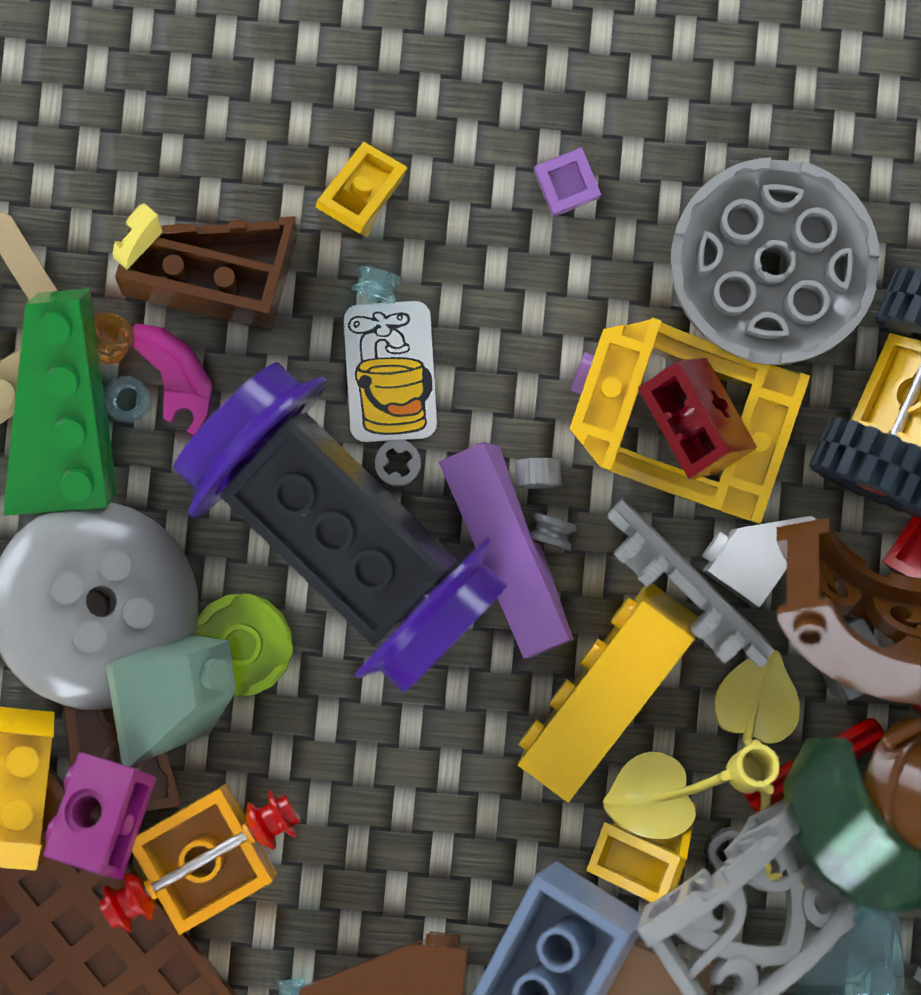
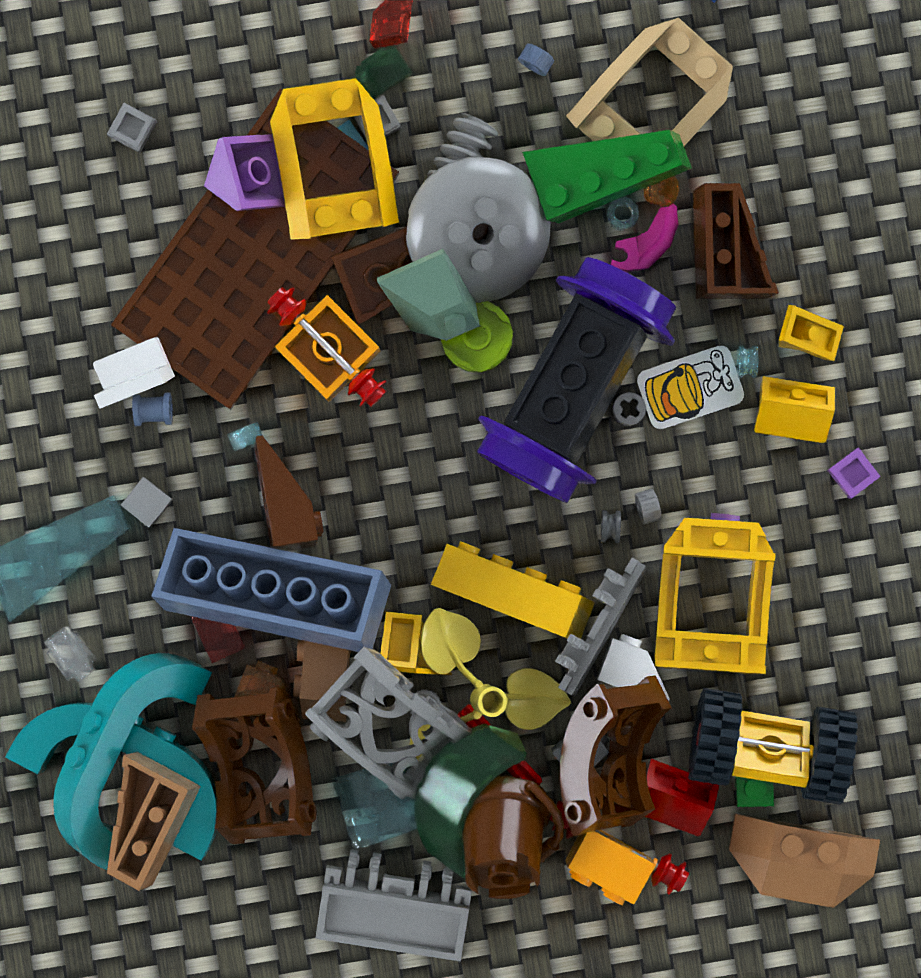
camera: 85 degrees right, 0 degrees up
magenta brick [43,752,157,880] -> none
light yellow tile [113,203,163,270] -> none
medium lavender slope [439,442,574,658] -> none
dark red brick [638,358,757,479] -> none
light grey brick [670,157,880,365] -> none
none -> yellow panel [754,376,835,443]

